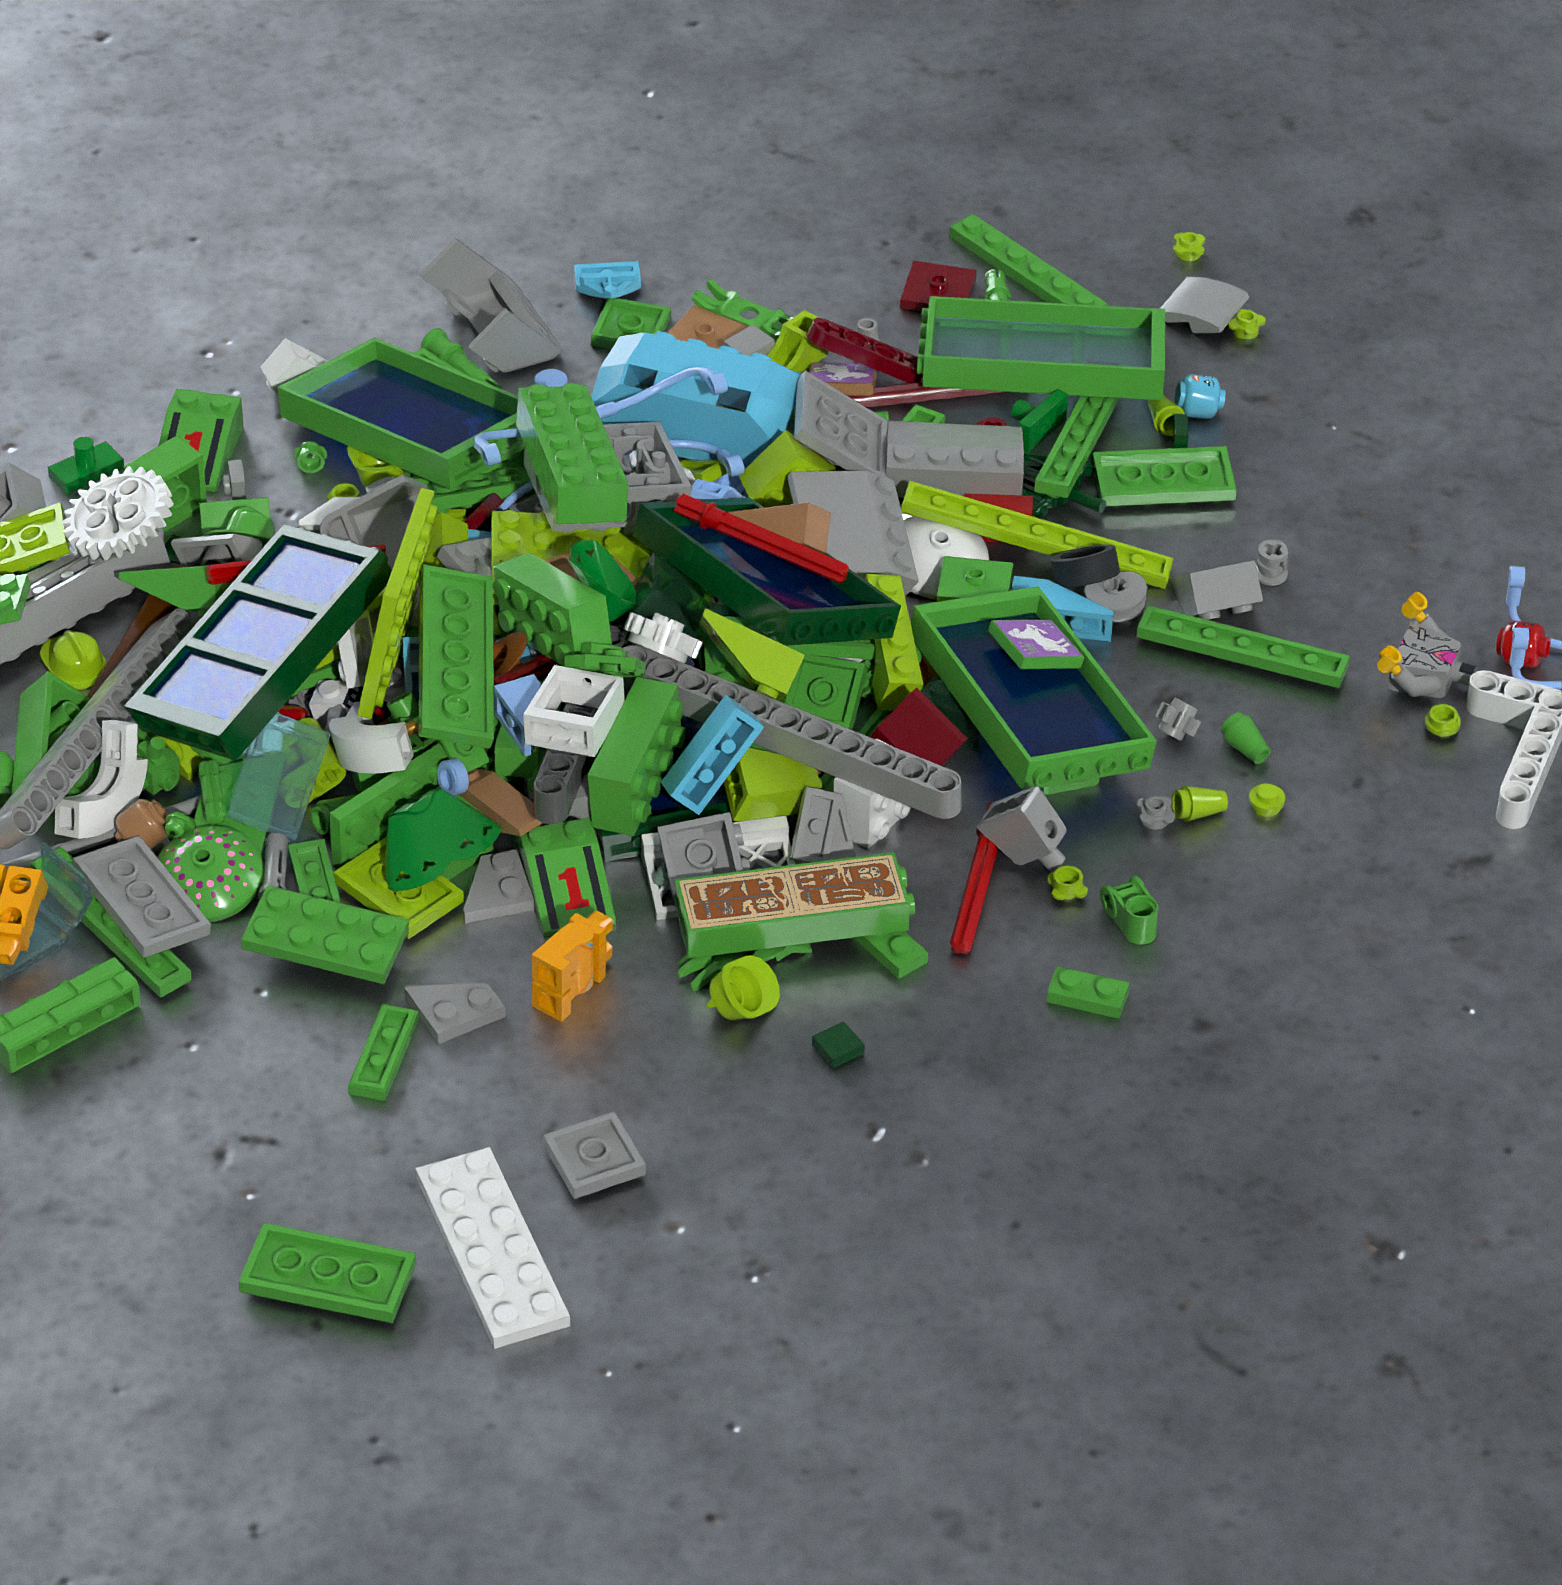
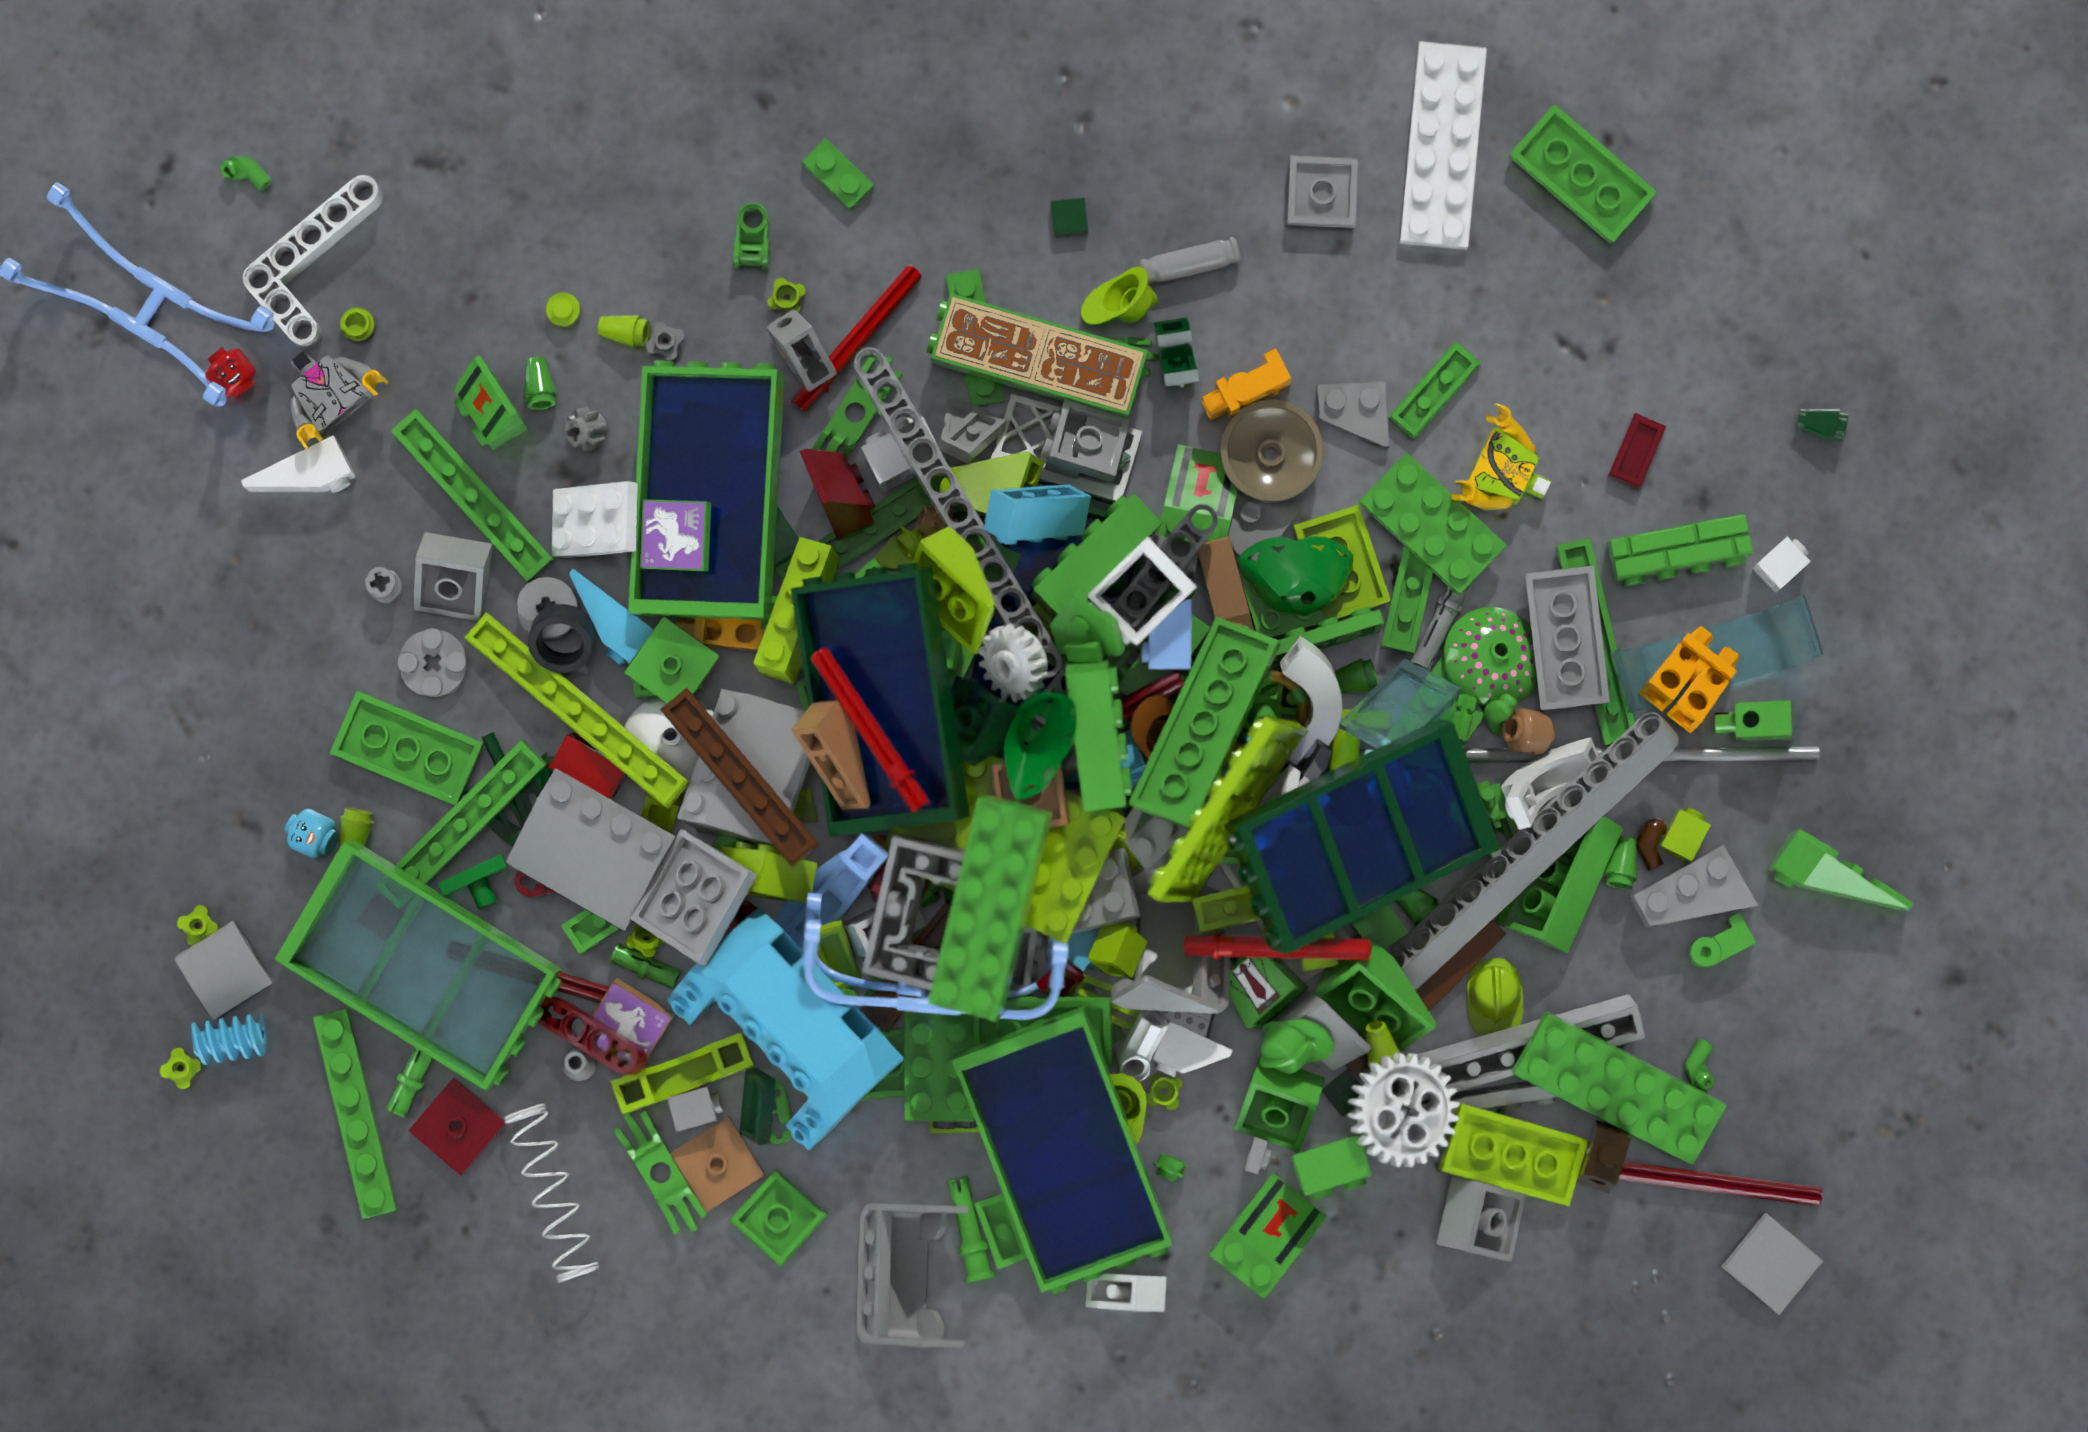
camera: 150 degrees left, 40 degrees up
green tile [48,437,124,495] -> none
light blue tile [437,758,469,796] -> none
light blue tile [534,369,568,387] -> none
medium azure slope [574,261,641,298] -> none
dark green tile [1172,414,1188,448] -> none
none -> medium azure piece [191,1013,268,1065]
none -> white slope [241,436,356,493]
none -> light grey plate [397,628,468,698]
none -> bright green slope [453,355,528,451]
none -> white piece [503,1104,600,1282]
none -> white plate [551,481,638,559]
none -> reddish brown tile [660,688,820,868]
none -> bright green piece [812,356,902,460]
none -> light grey axle [1140,237,1241,285]
none -> dark green brick [1154,317,1199,388]
none -> dark tan dish [1220,399,1324,502]
none -> lime cone [1366,1021,1400,1067]
none -> torso [1451,403,1551,511]
none -> dark red tile [1607,413,1666,490]

